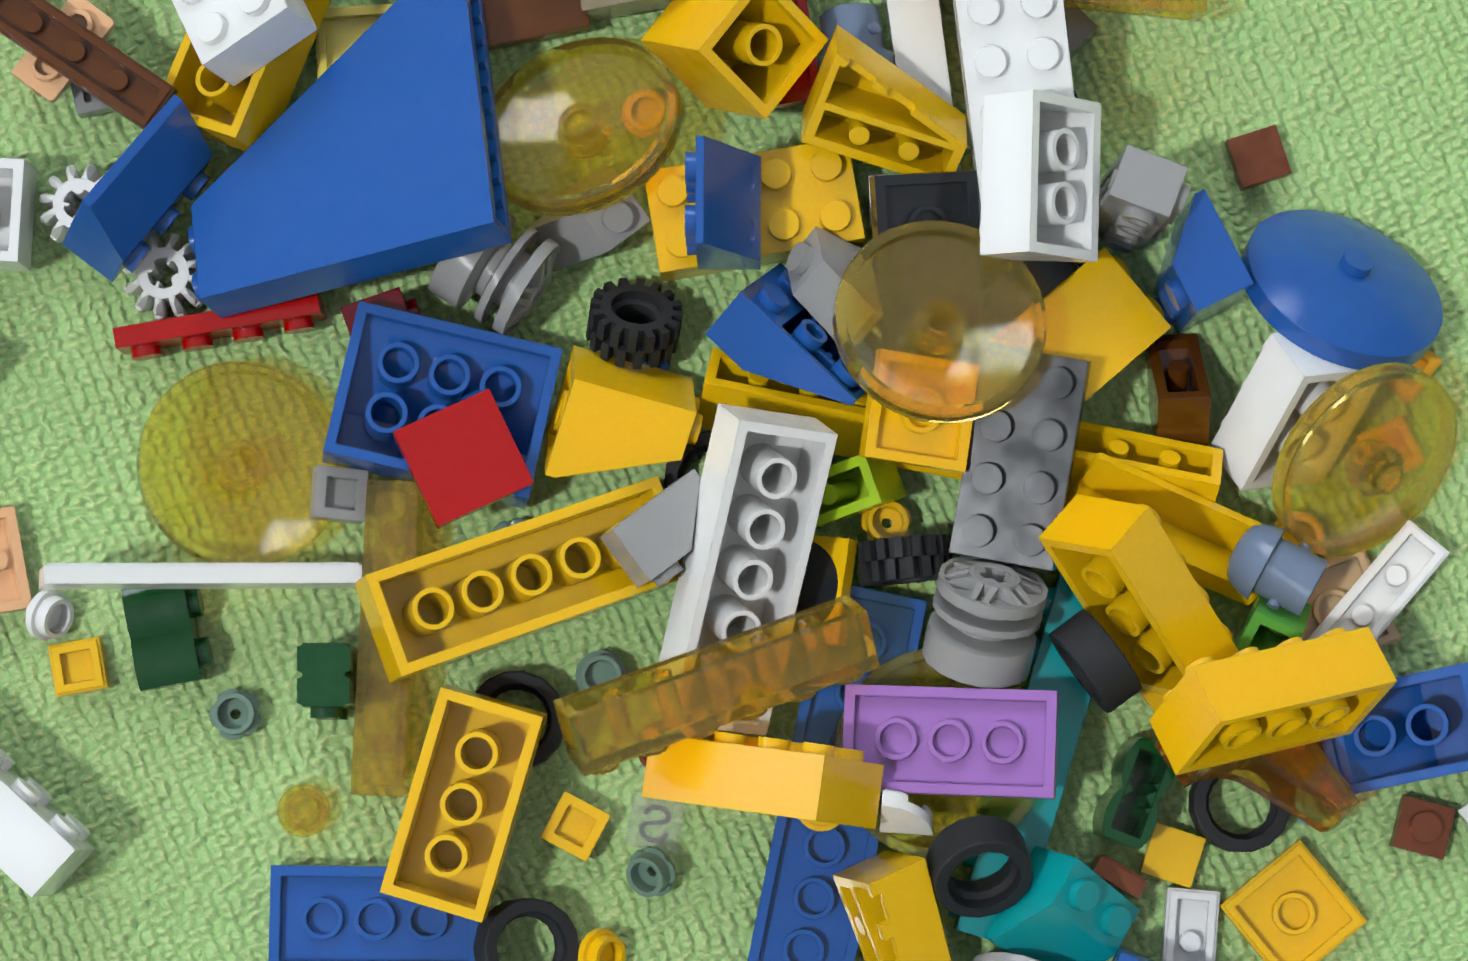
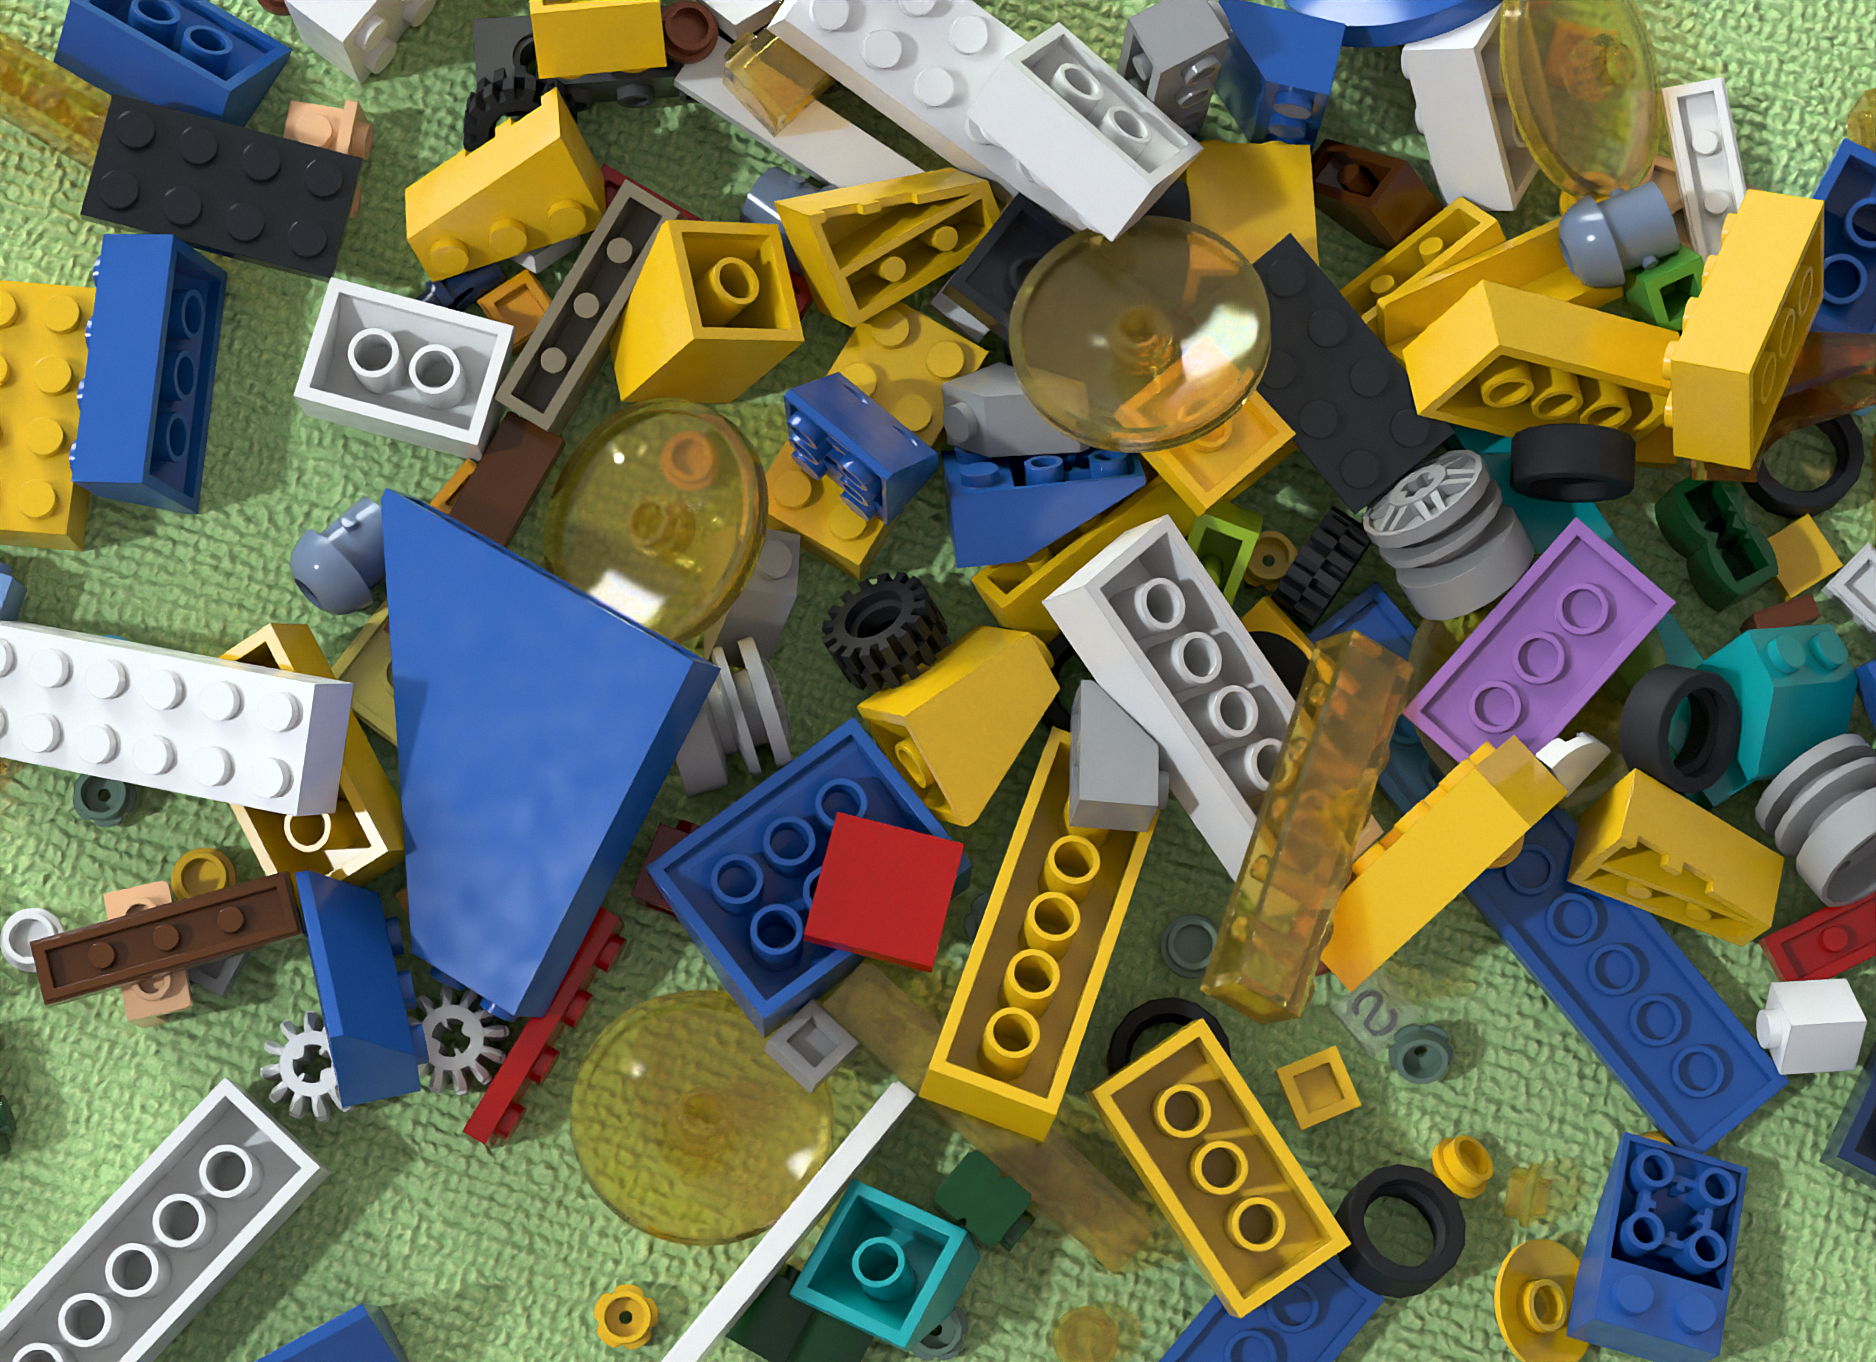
camera: 55 degrees left, 5 degrees down
none -> yellow plate [171,847,237,900]
none -> yellow plate [594,1284,659,1350]
none -> teal slope [789,1178,981,1352]

